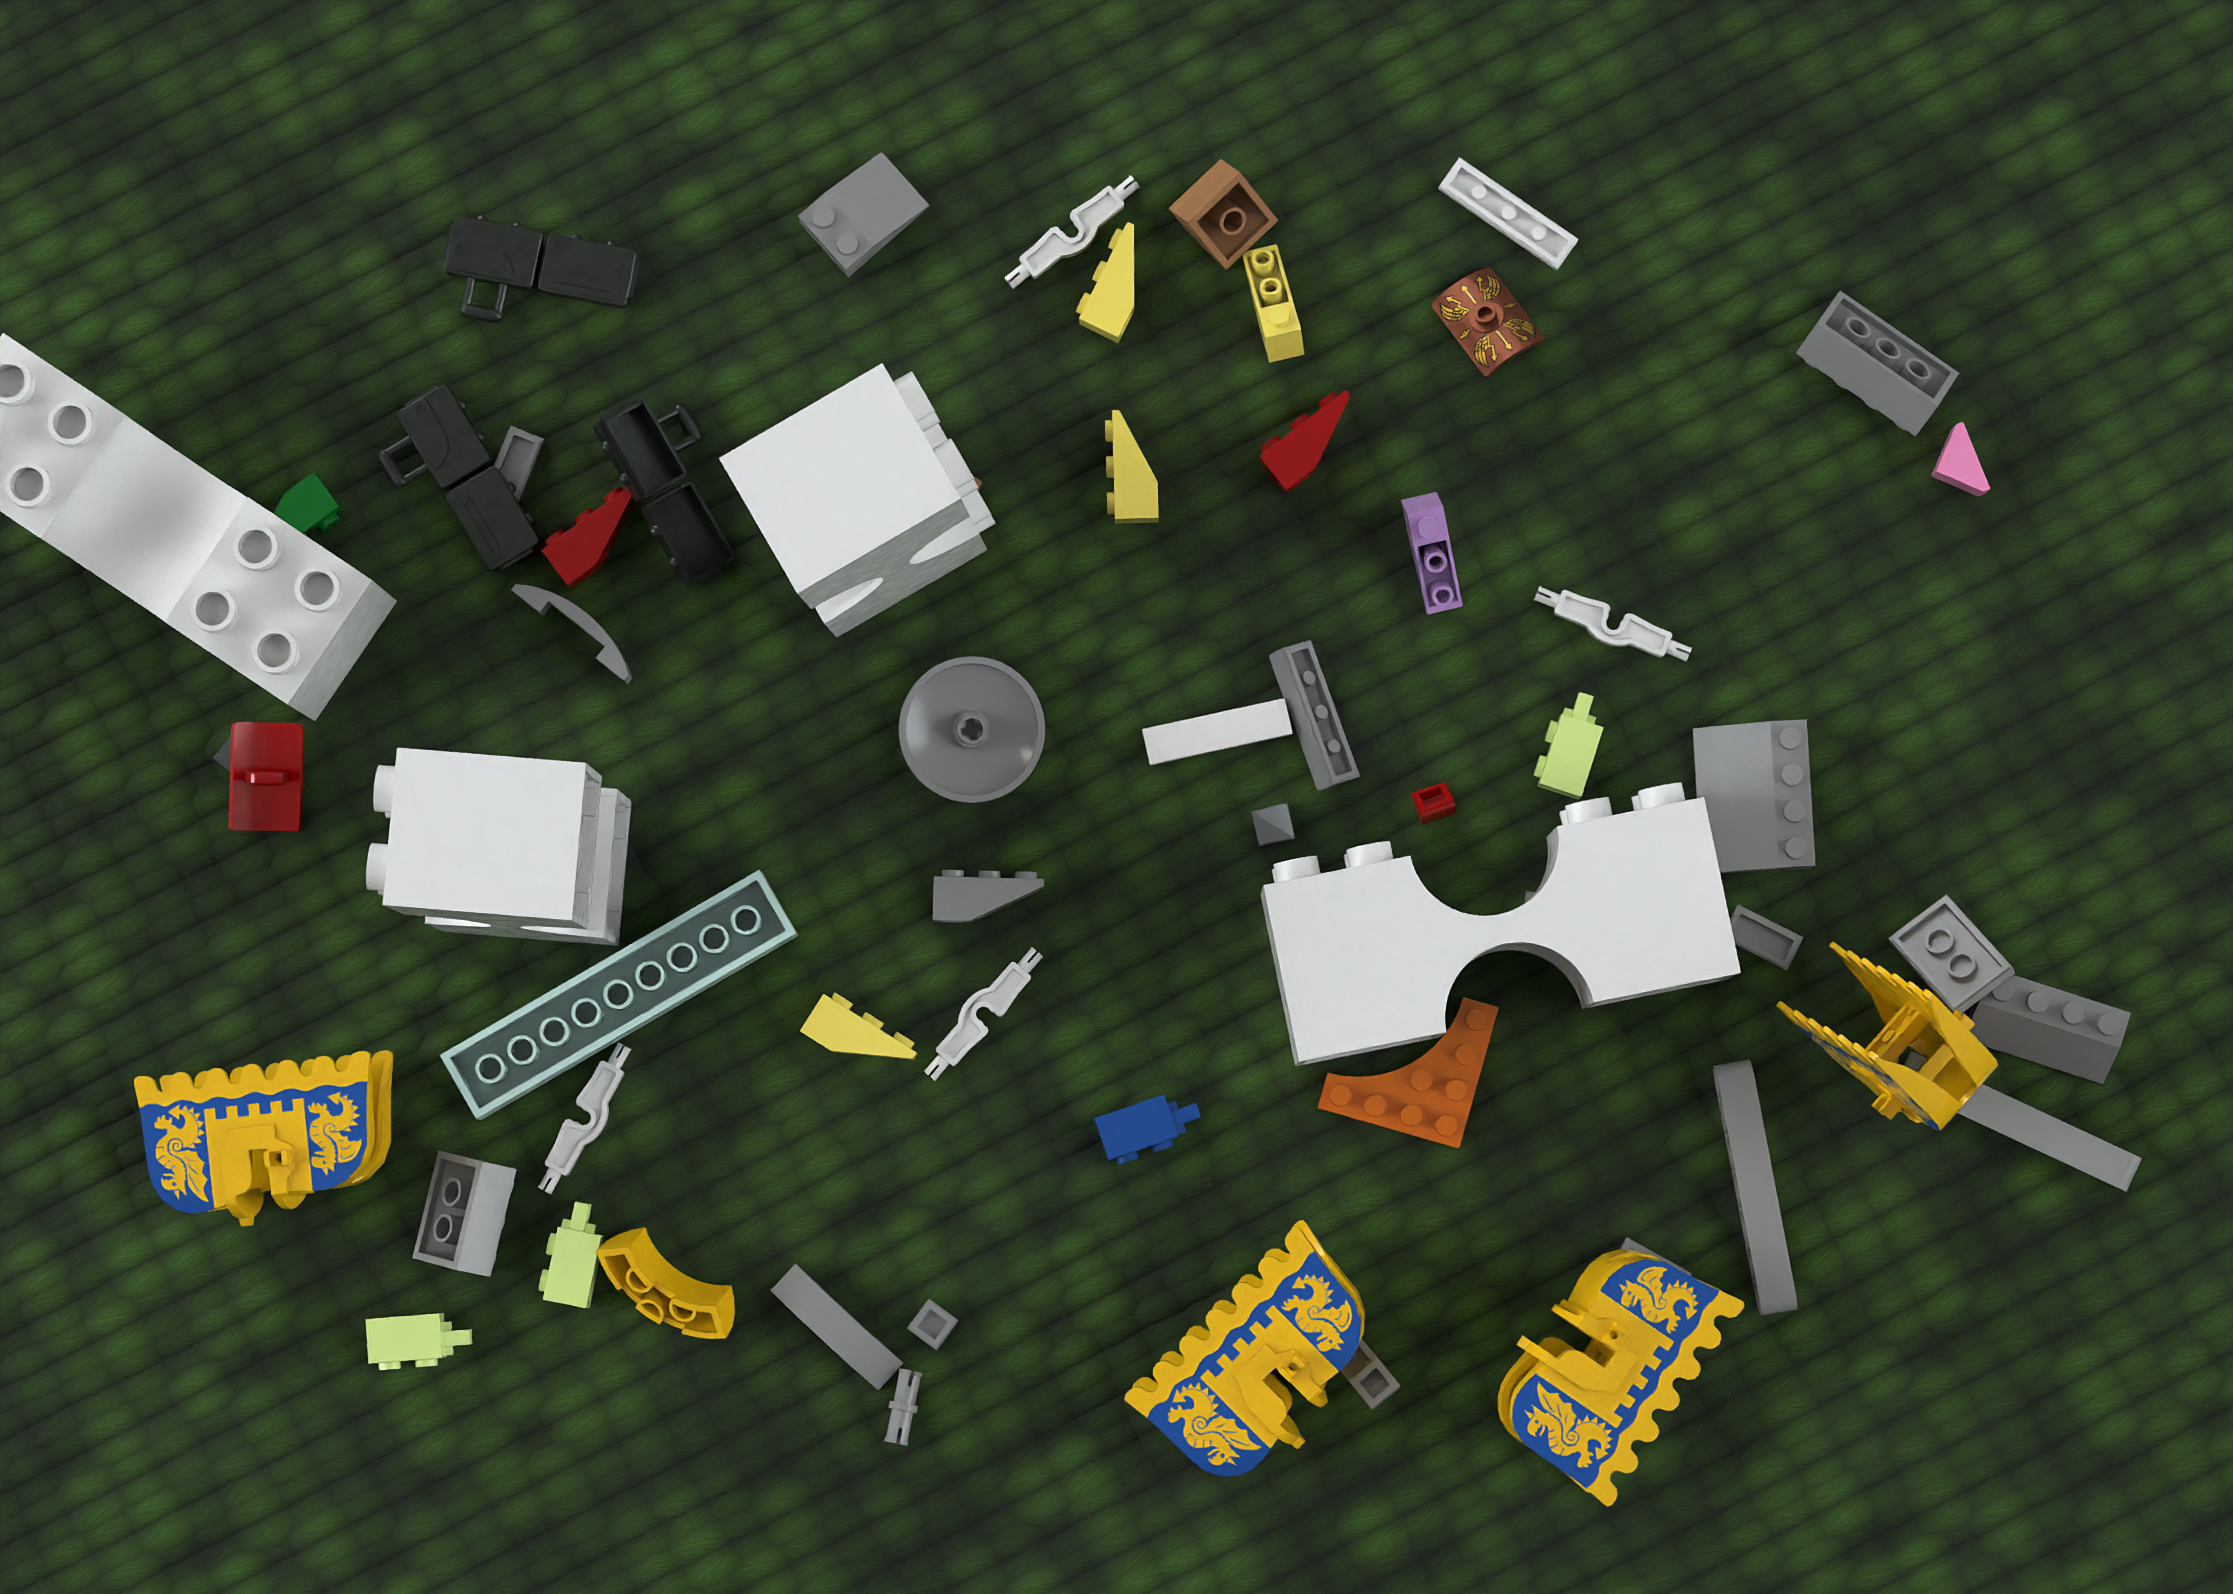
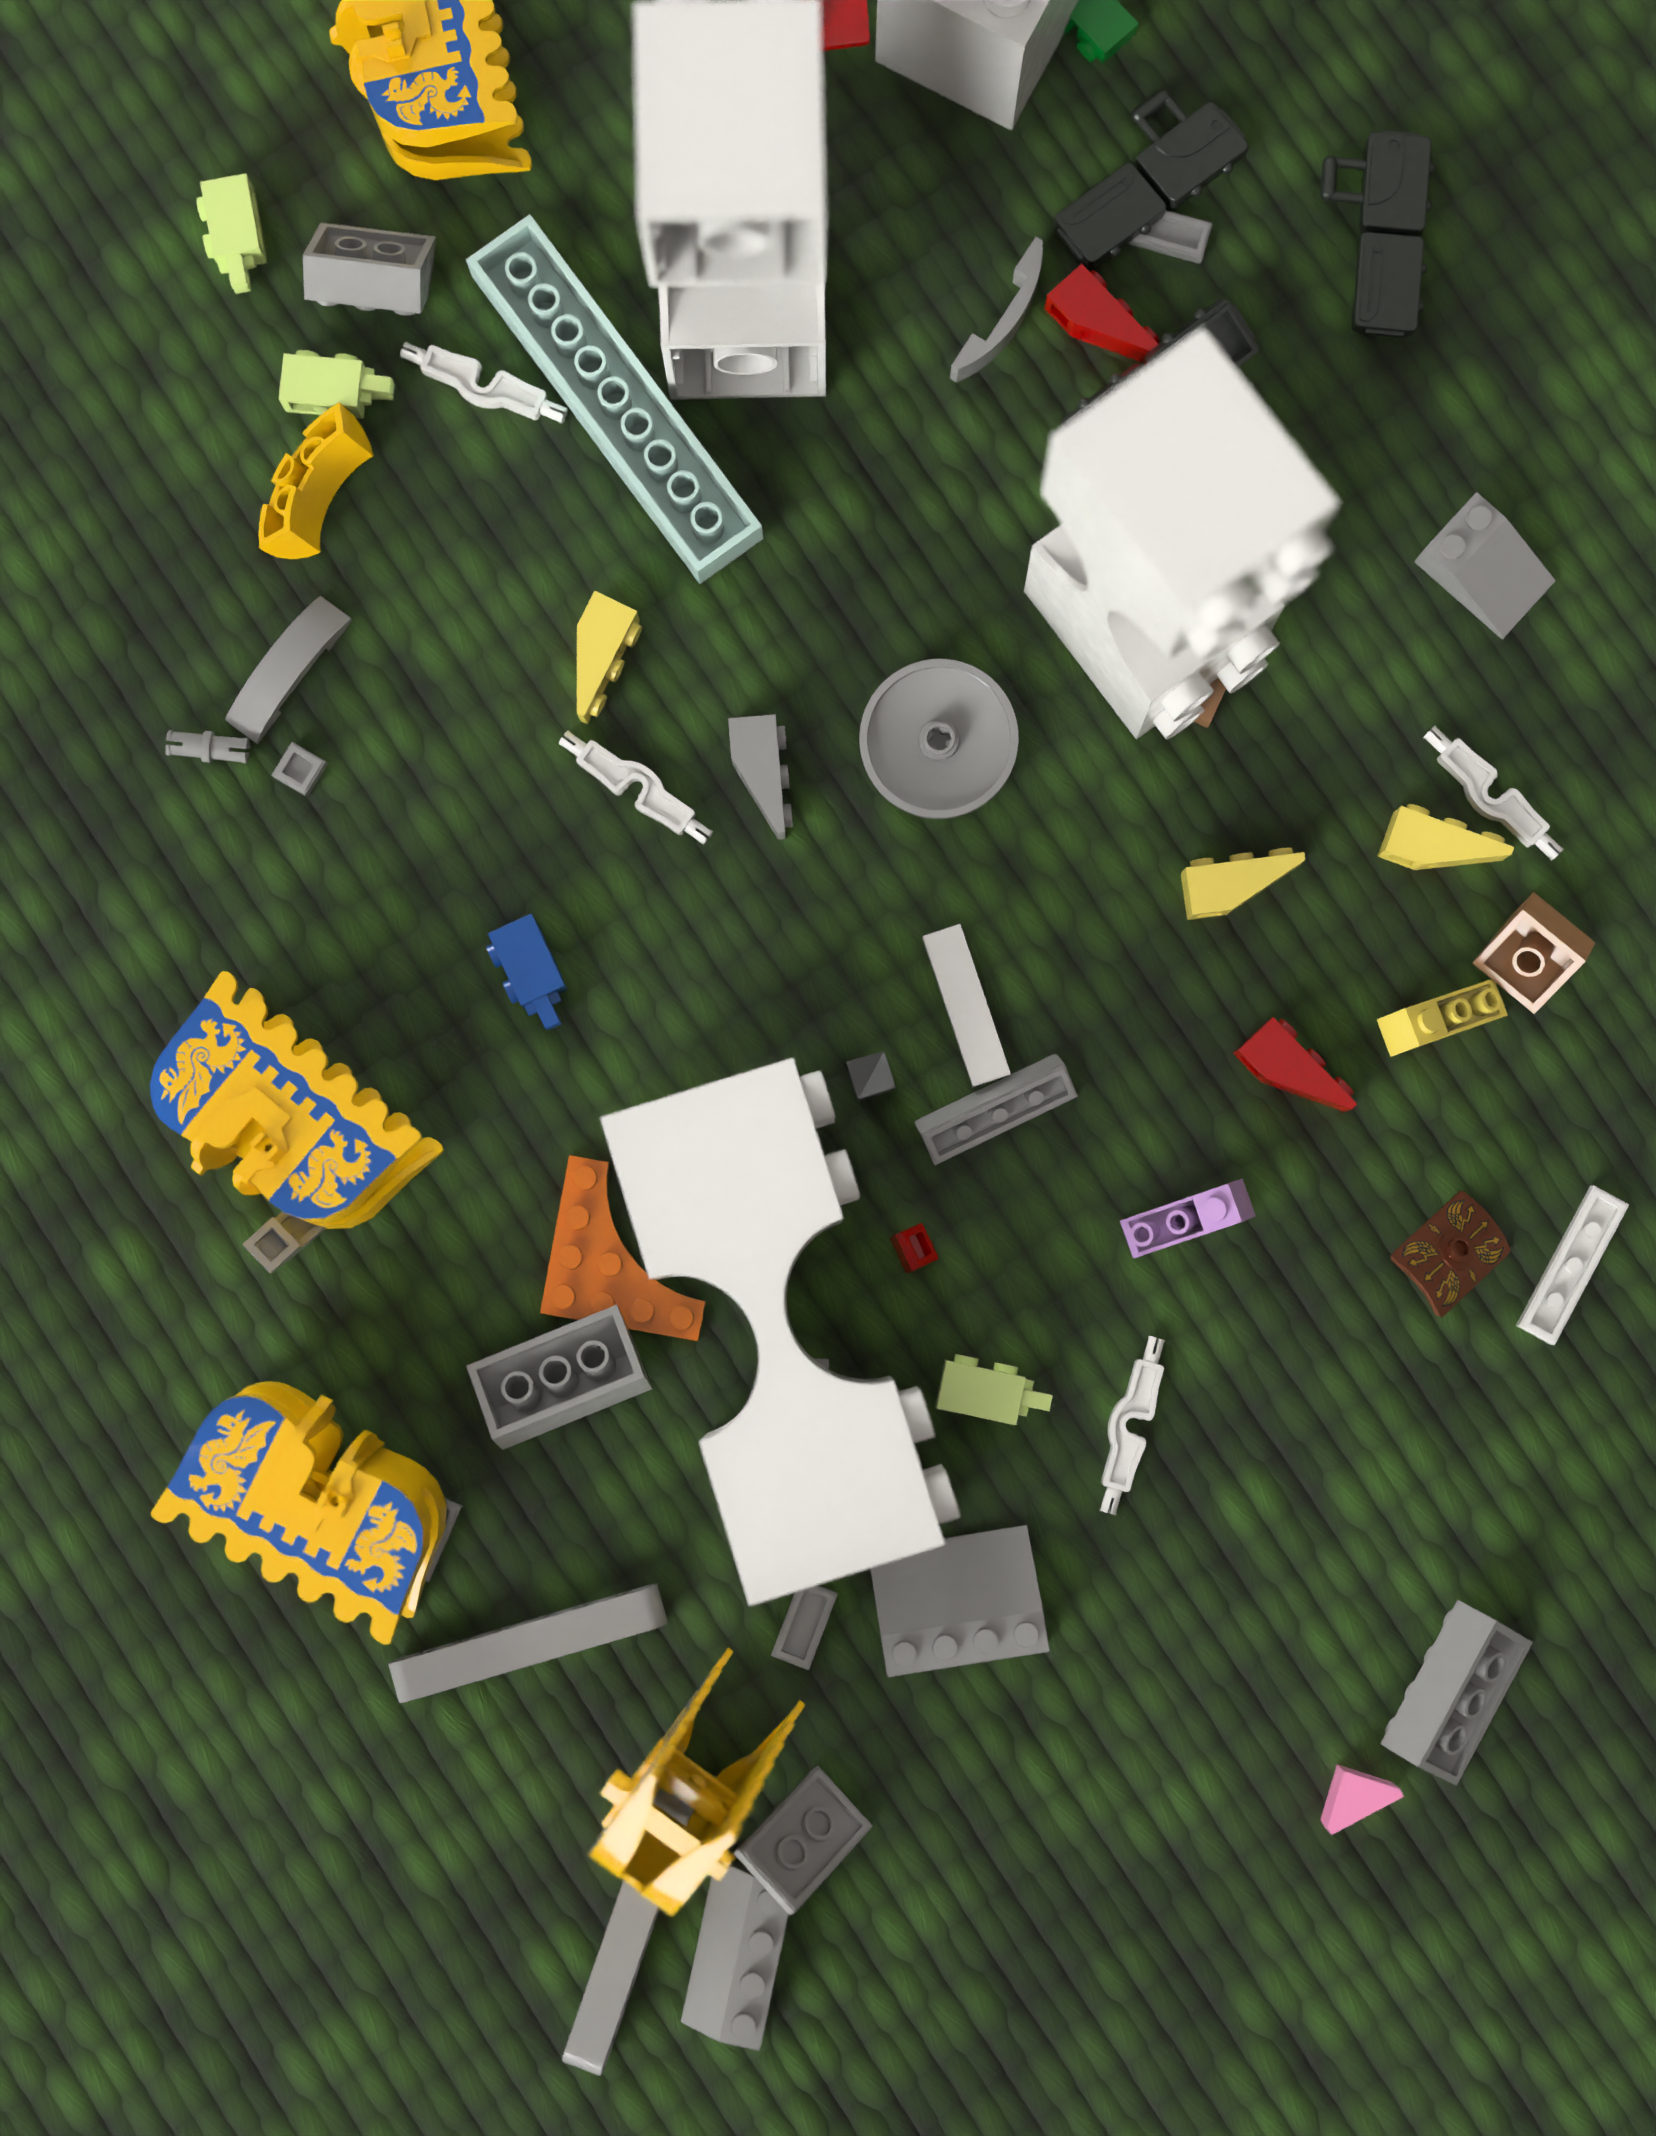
camera: 80 degrees right, 0 degrees up
none -> light grey slope [467,1305,652,1450]

